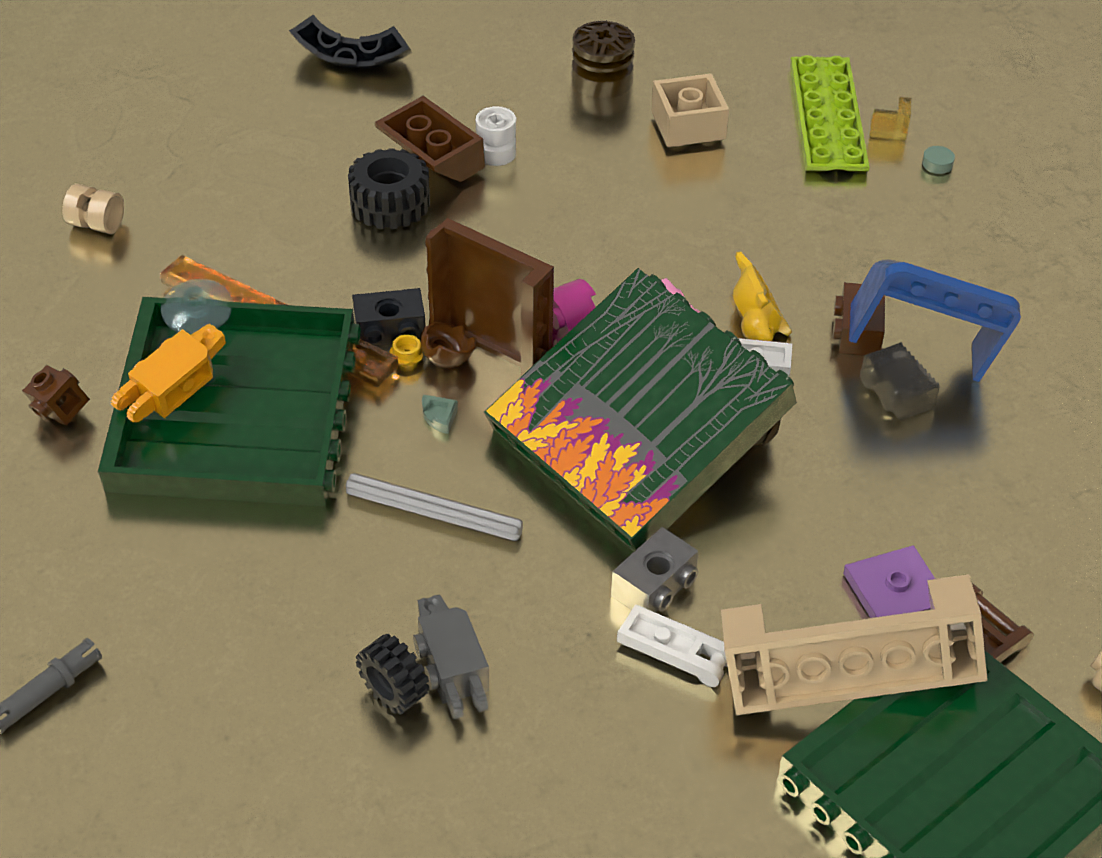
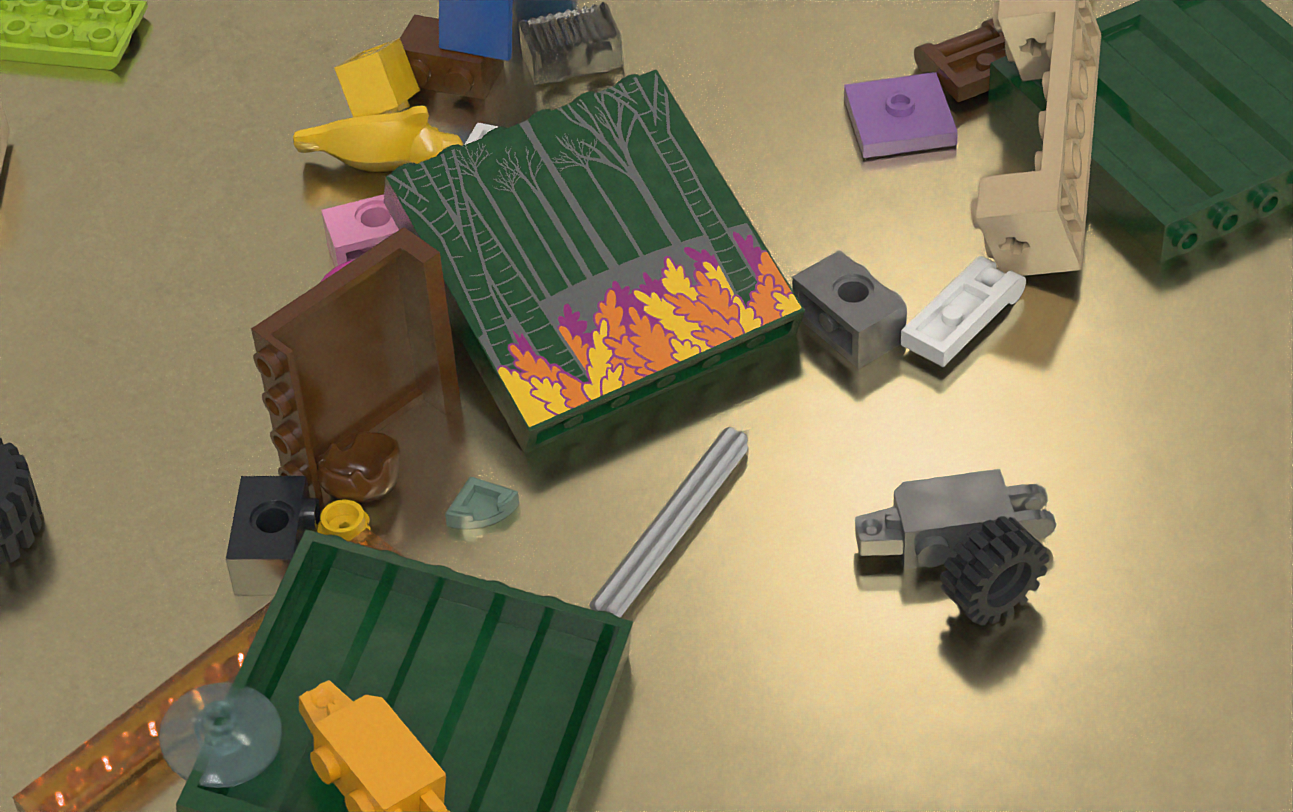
camera: 75 degrees left, 0 degrees up
none -> yellow brick [334,38,420,117]

